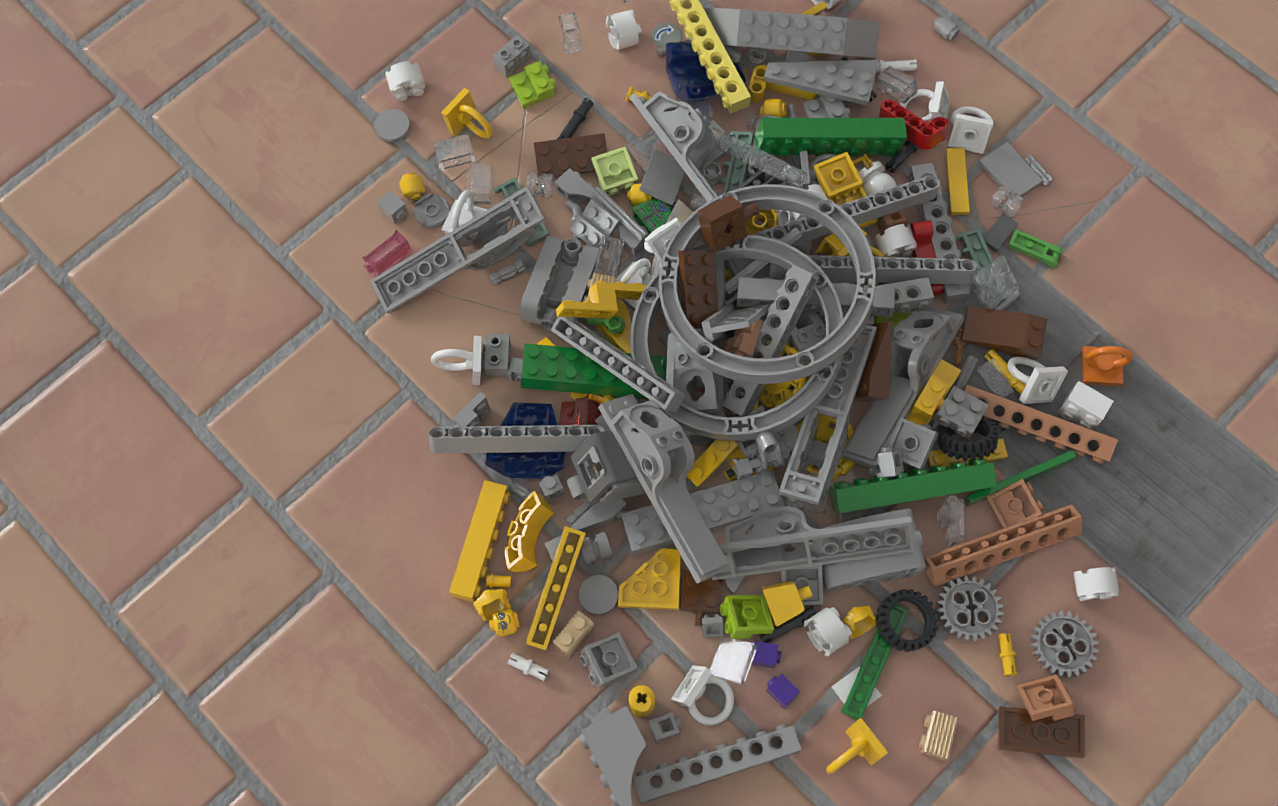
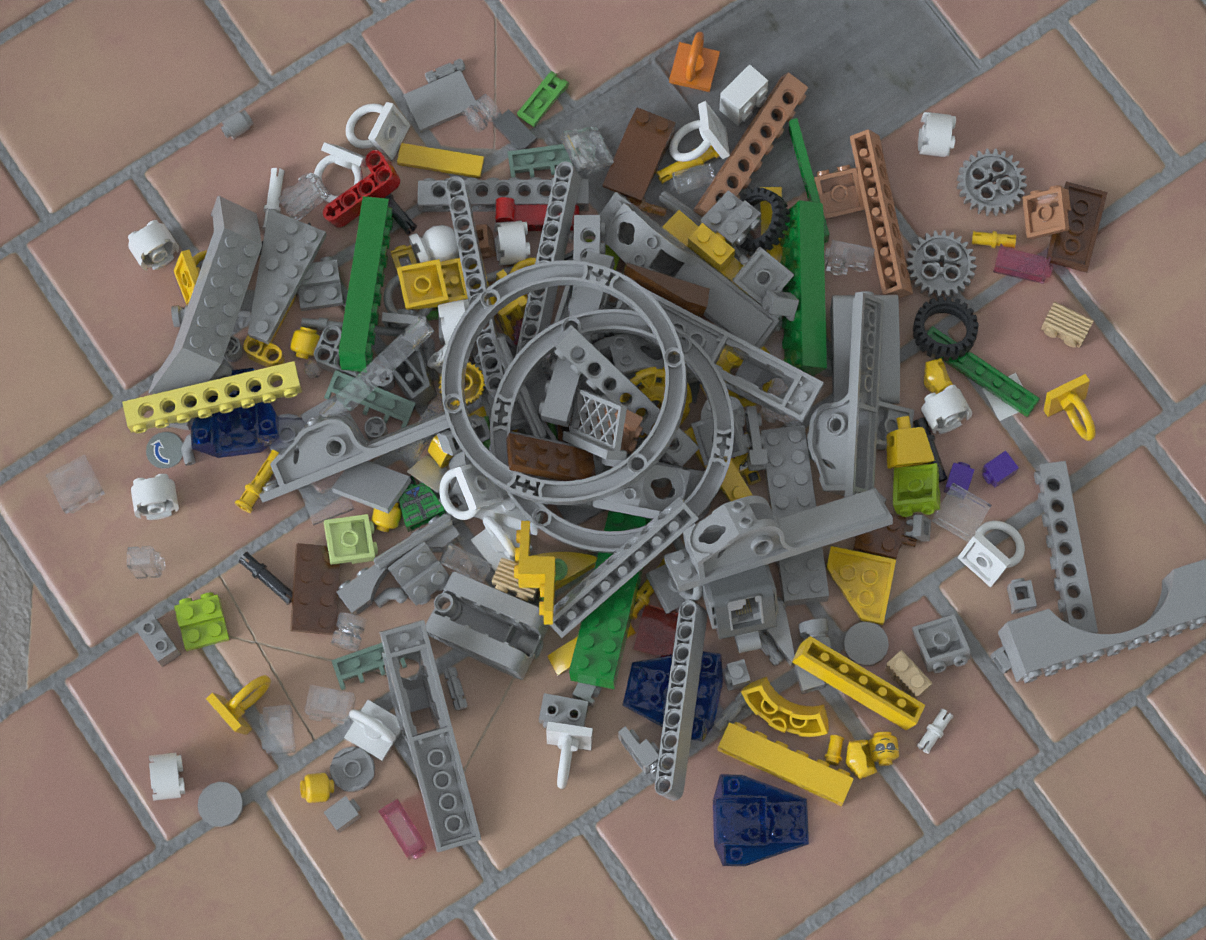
camera: 80 degrees left, 5 degrees up
yellow piece [629,685,655,717] -> none
reddish brown brick [698,195,760,252] -> none
light grey piece [756,431,783,469] -> none
none -> clear blue wedge [713,774,809,867]
none -> clear pink window [993,244,1053,284]

